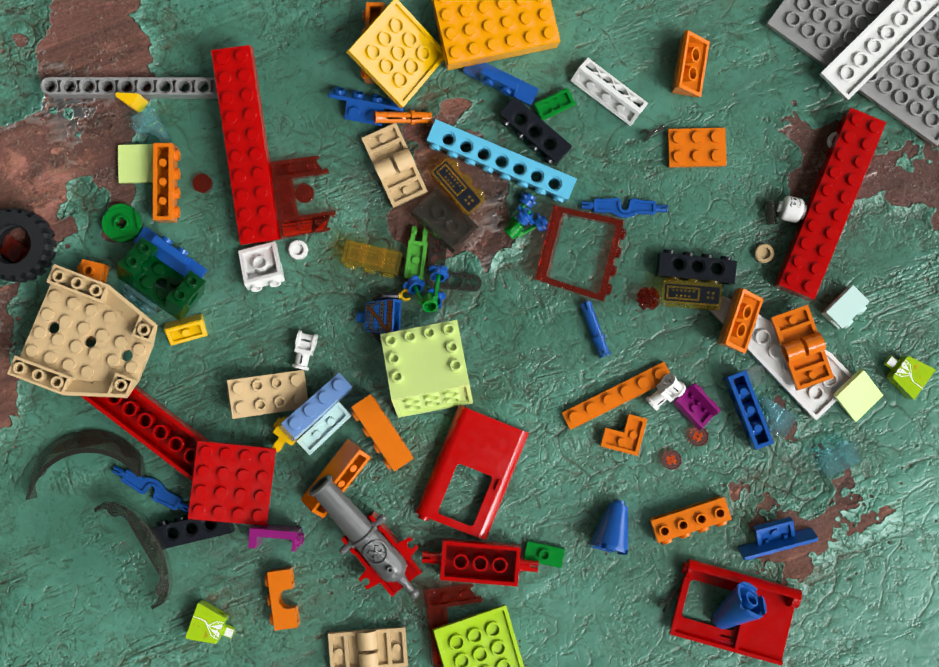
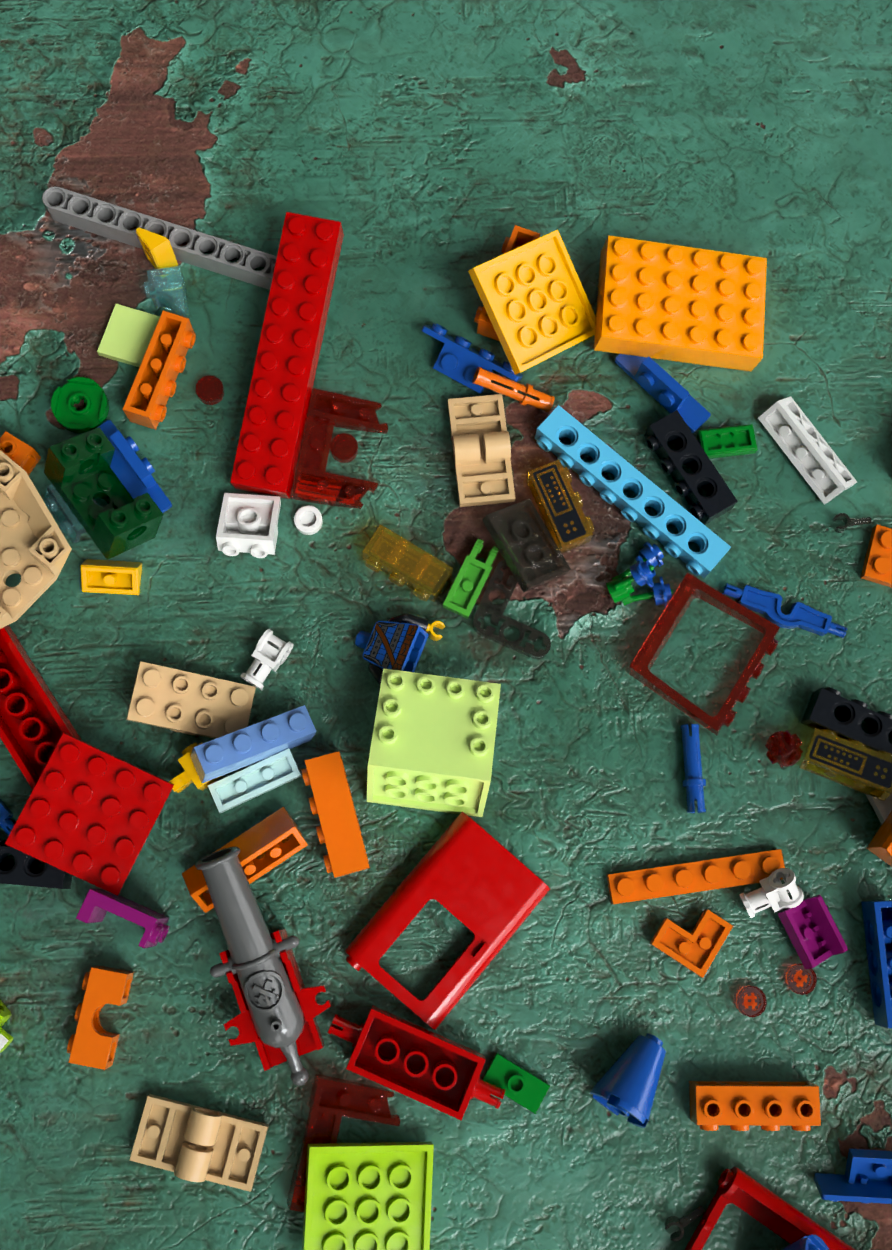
camera: 15 degrees right, 10 degrees down
plant [403,265,449,313] -> none

